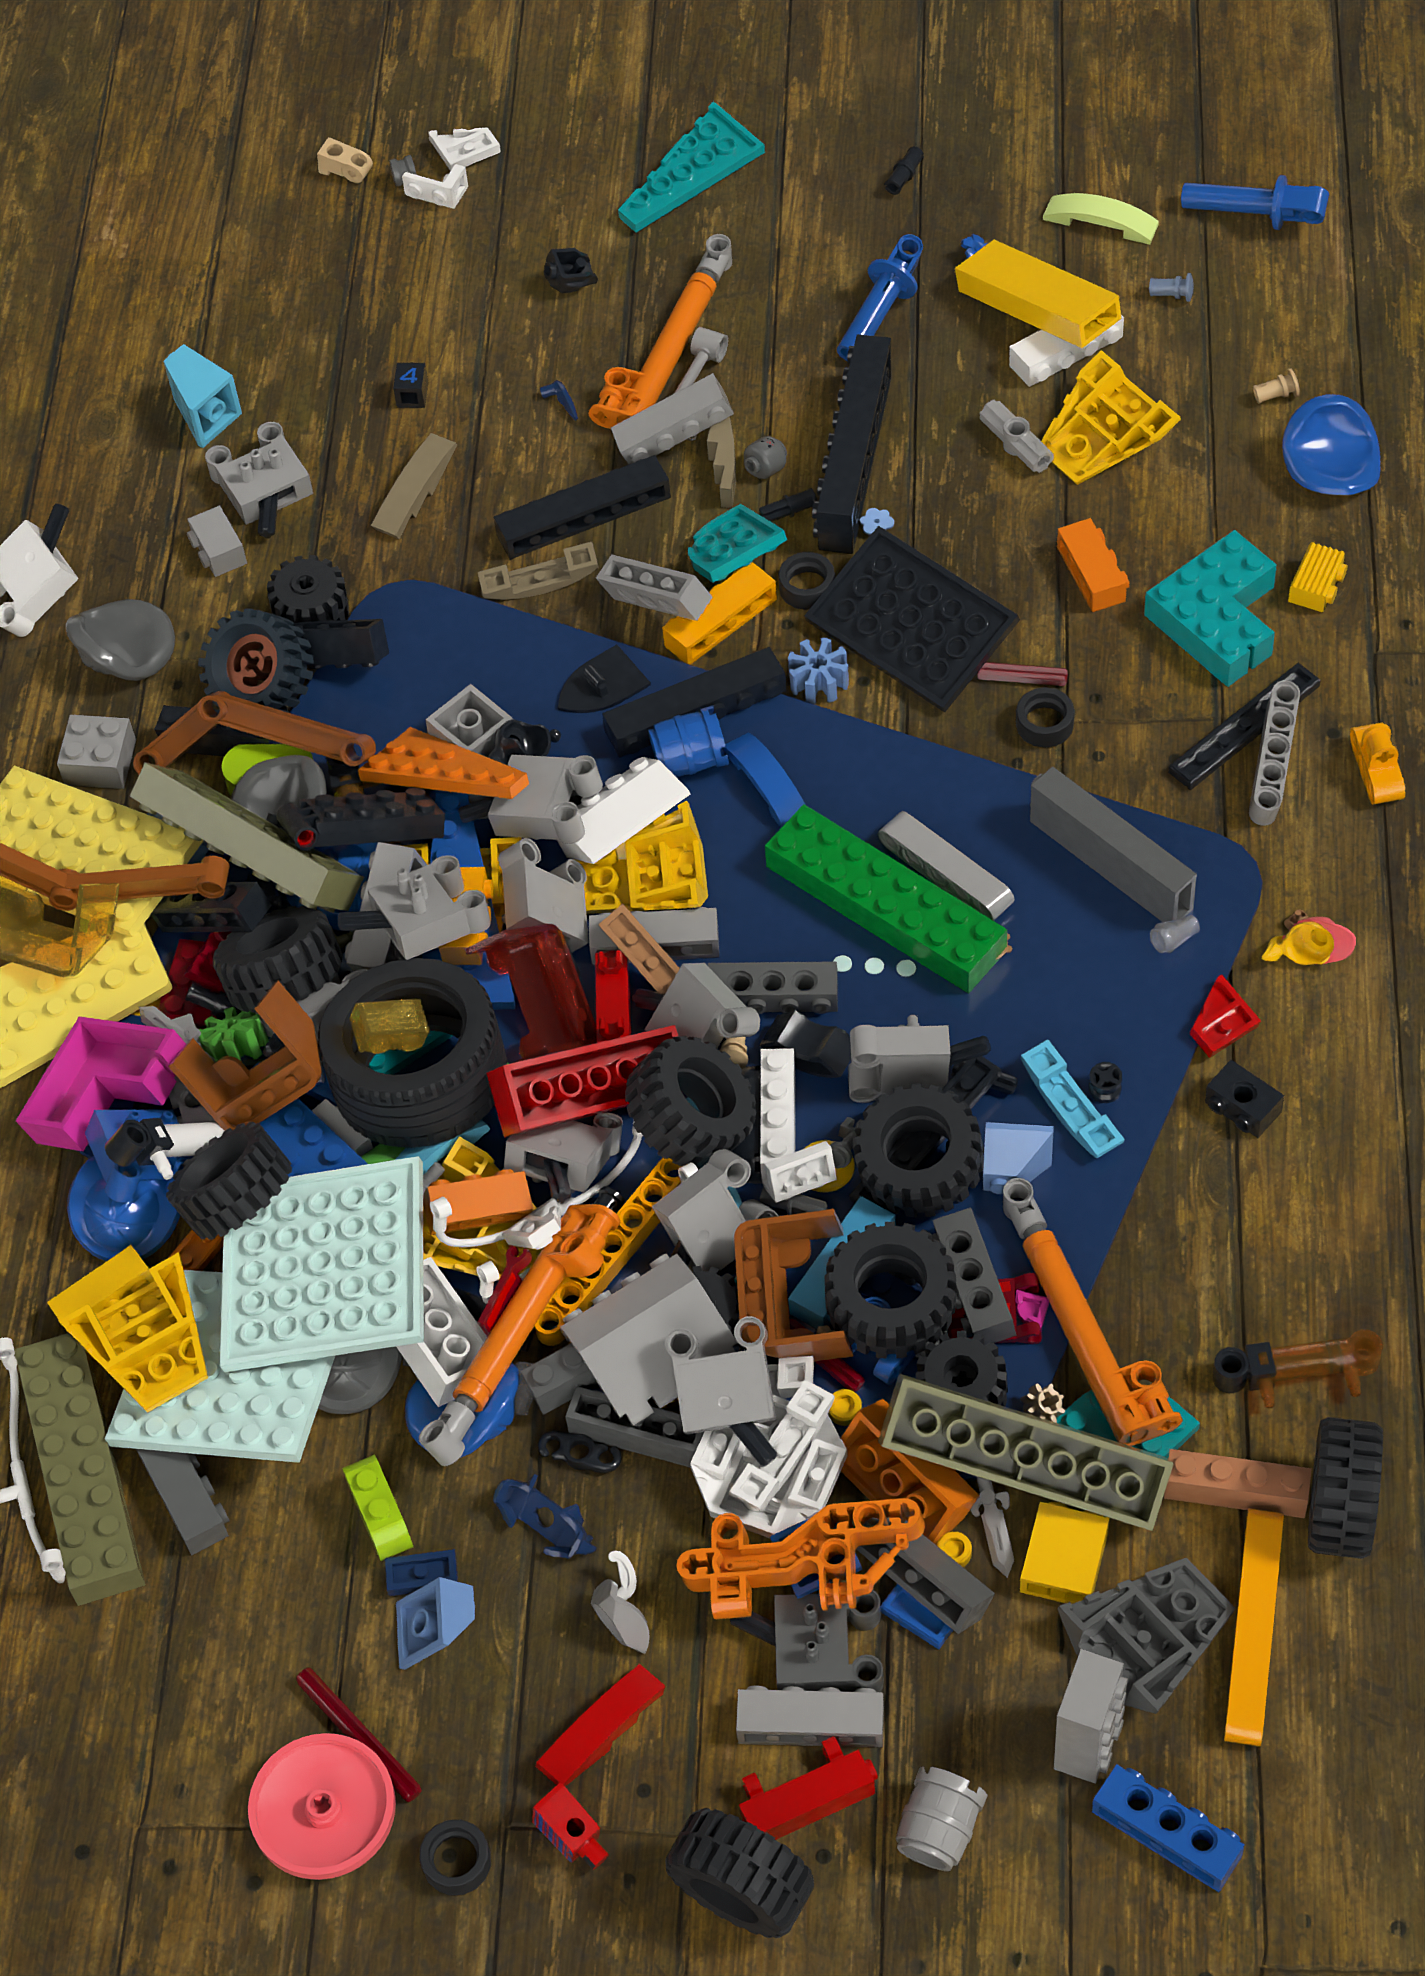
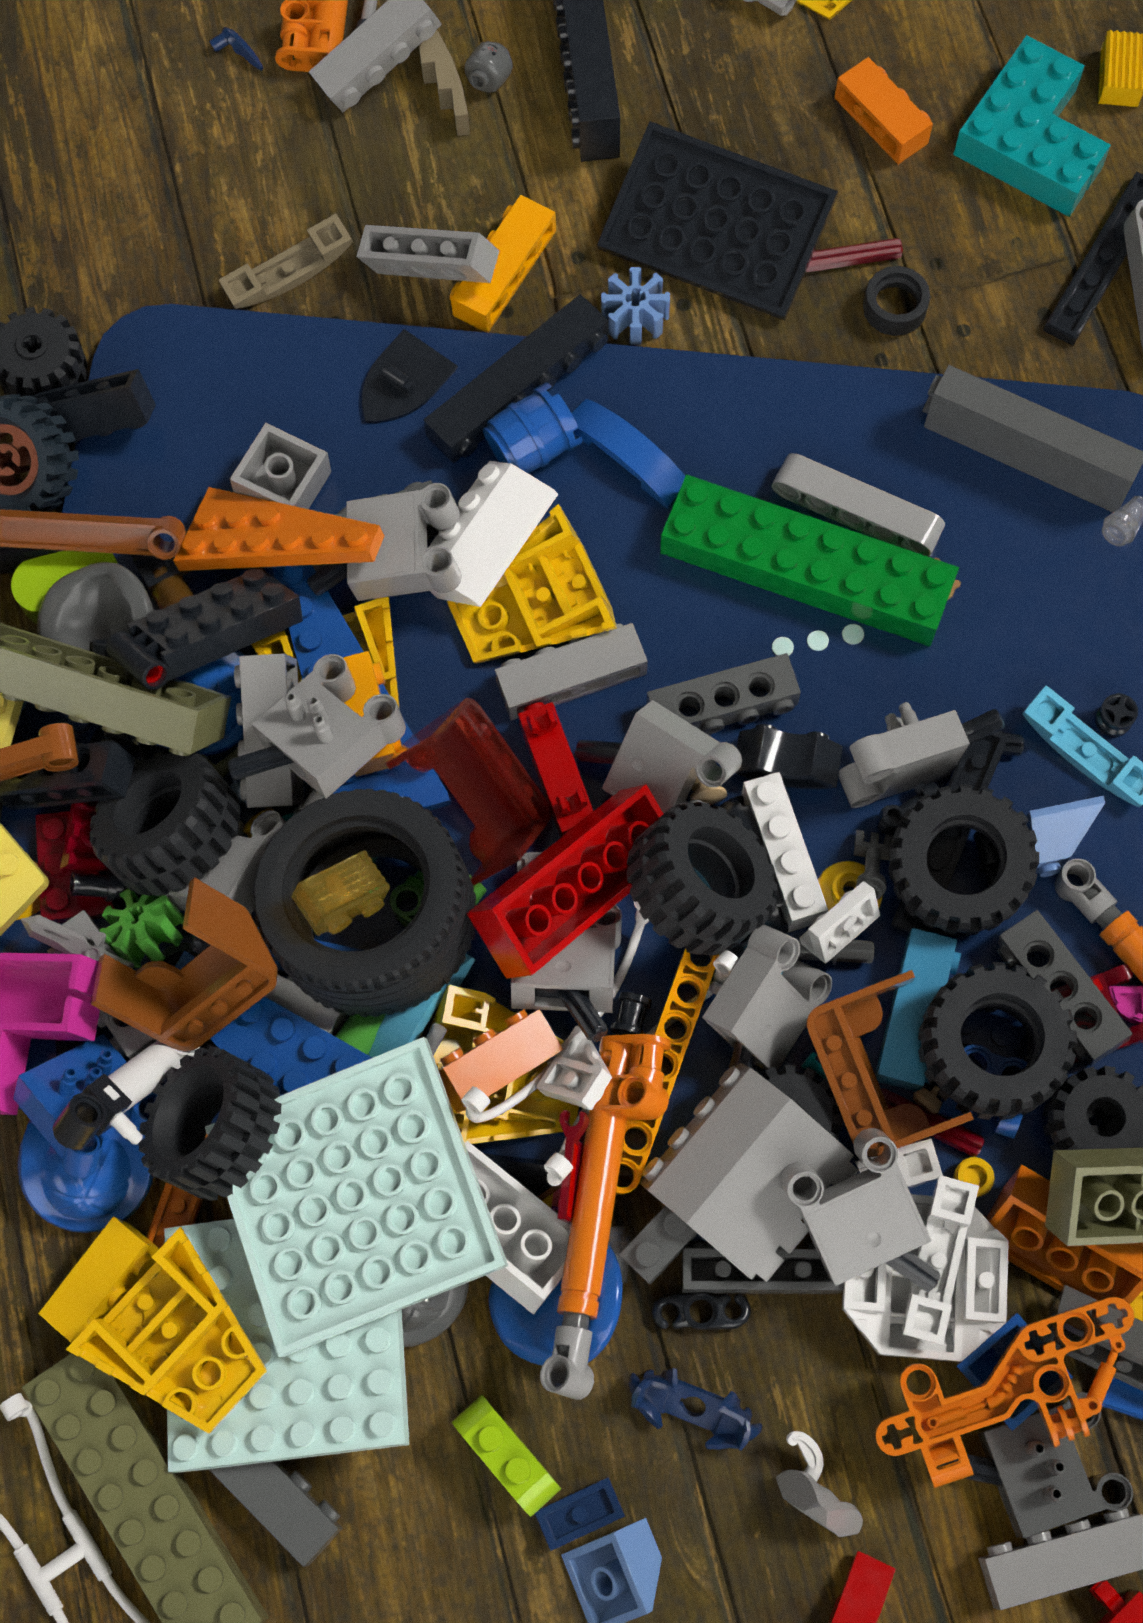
camera: 20 degrees left, 15 degrees up
dark tan slope [371,433,457,539] -> none
black brick [393,362,429,408] -> none
black piece [488,719,561,765] -> none
black brick [493,455,671,560] -> none
light grey piece [498,838,589,981] -> none
medium nougat plate [598,903,680,993] -> none
teal plate [688,504,787,583] -> none
black axle [759,488,817,522] -> none
black tyre [778,552,835,610] -> none
light blue plant [860,508,894,535] -> none

